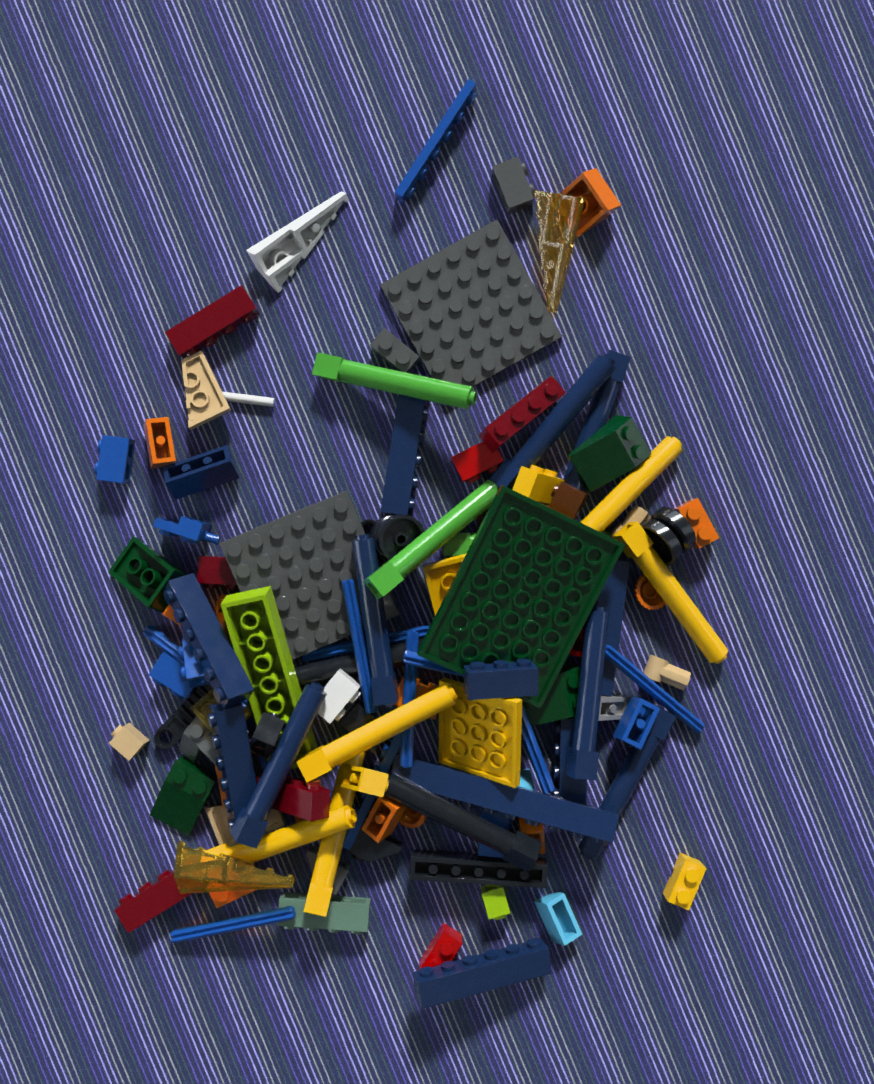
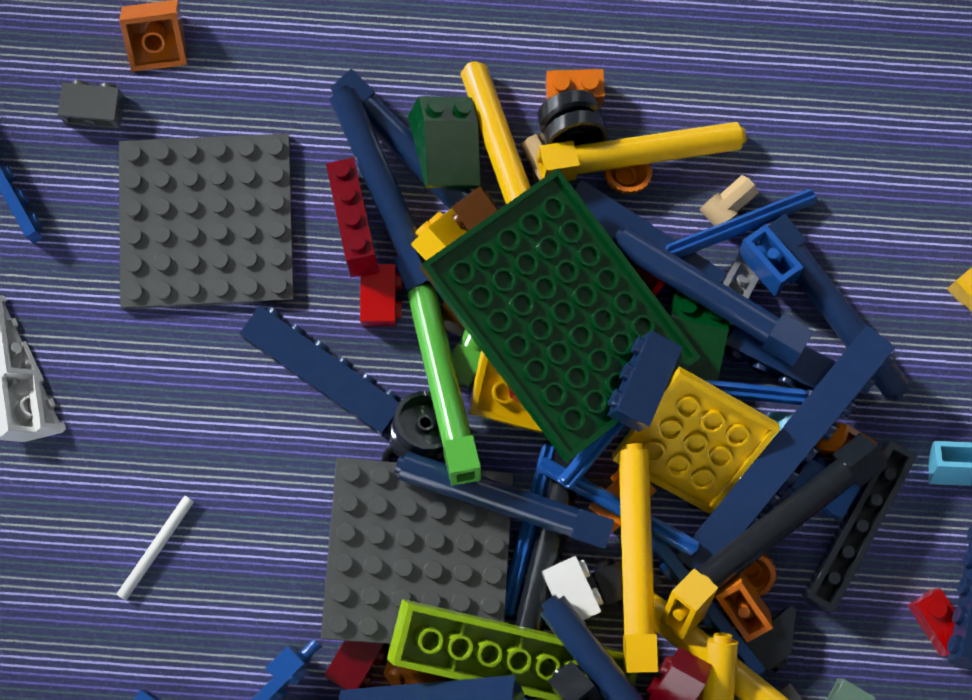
camera: 60 degrees left, 10 degrees down
orange brick [143,417,176,469] -> none
dark blue brick [163,445,239,500] -> none
dark red brick [165,285,259,359] -> none
tan wing [181,350,231,430] -> none
bright green brick [312,352,477,410] -> none
blue axle [342,579,378,713] -> none
dark grey brick [370,327,420,373] -> none
lime brick [481,885,510,920] -> none
clear yellow wedge [533,190,585,312] -> none

